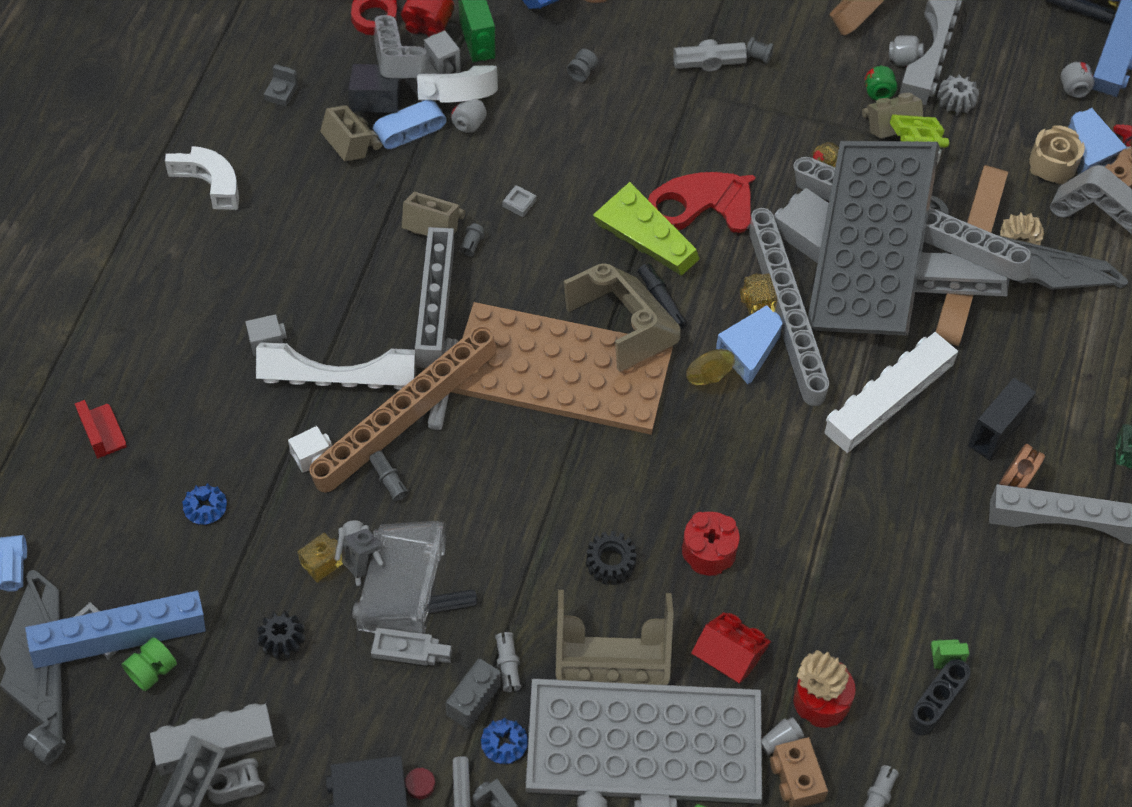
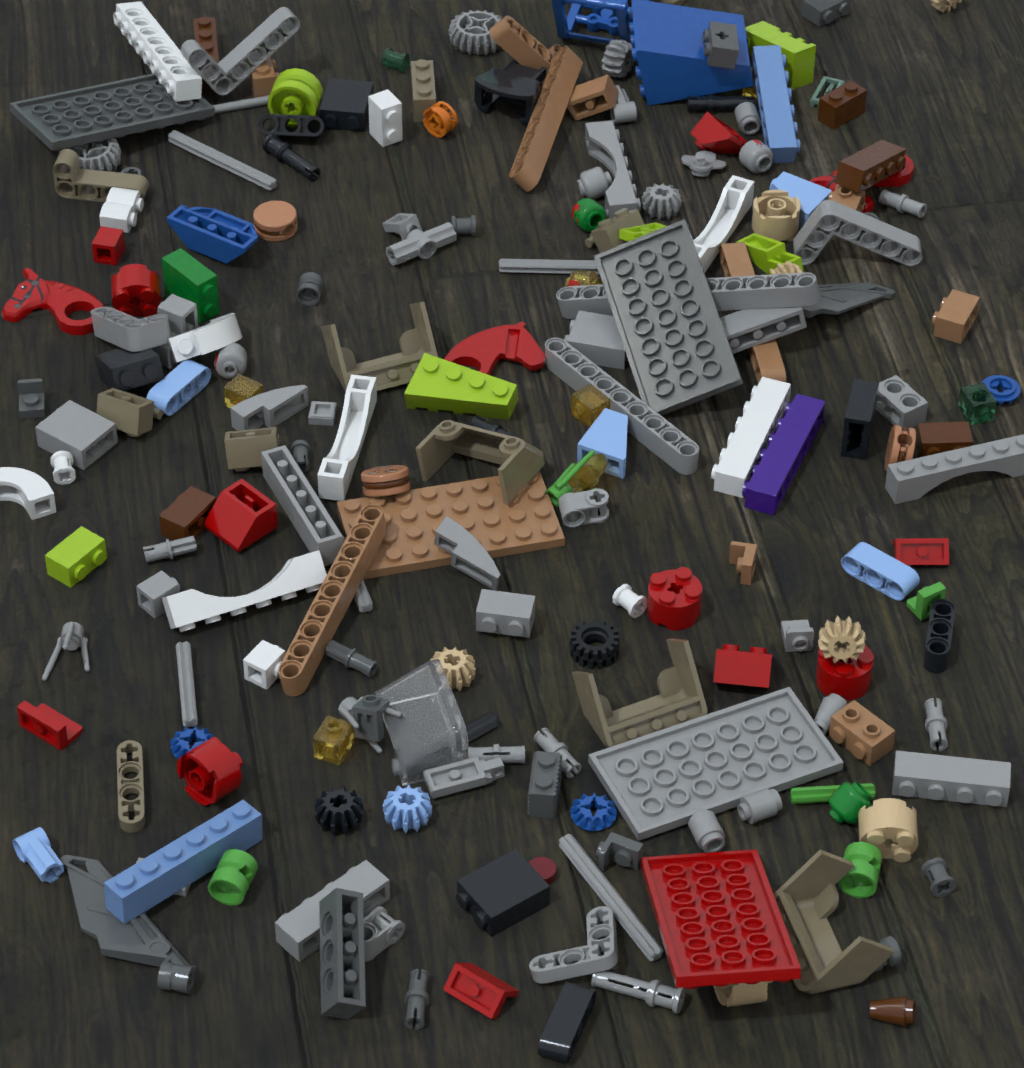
camera: 25 degrees left, 15 degrees down
none -> light grey brick [35,400,118,470]
none -> light grey plant [42,622,90,681]
none -> lime brick [45,526,107,588]
none -> white bush [50,451,76,485]
none -> dark tan beam [117,740,146,833]
none -> light grey axle [143,536,197,563]
none -> reddish brown brick [159,486,216,540]
none -> light grey axle [176,641,198,728]
none -> red brick [177,737,243,806]
none -> red slope [204,479,278,553]
none -> clear yellow brick [224,374,264,408]
none -> light grey slope [230,385,309,431]
none -> white arch [317,374,377,501]
none -> dark tan windscreen [321,302,438,391]
none -> nougat head [361,465,411,497]
none -> light grey bracket [382,213,422,241]
none -> light blue gear [383,784,432,833]
none -> tan gear [429,646,476,692]
none -> light grey slope [434,516,501,591]
none -> light grey pin [468,744,525,764]
none -> light grey brick [476,589,535,638]
none -> light grey axle [499,258,600,275]
none -> bright green plant [545,450,597,507]
none -> light grey piece [558,488,609,527]
none -> white bush [612,584,648,618]
none -> light grey plate [681,151,726,177]
none -> red slope [690,112,747,154]
none -> white arch [693,175,754,273]
none -> medium nougat bracket [729,541,757,585]
none -> light grey brick [734,102,761,135]
none -> lime slope [736,233,804,275]
none -> dark purple brick [742,394,826,515]
none -> light grey bracket [781,620,814,652]
none -> light blue beam [841,542,920,601]
none -> light grey brick [876,375,928,428]
none -> red panel [892,538,949,565]
none -> reddish brown brick [916,421,973,458]

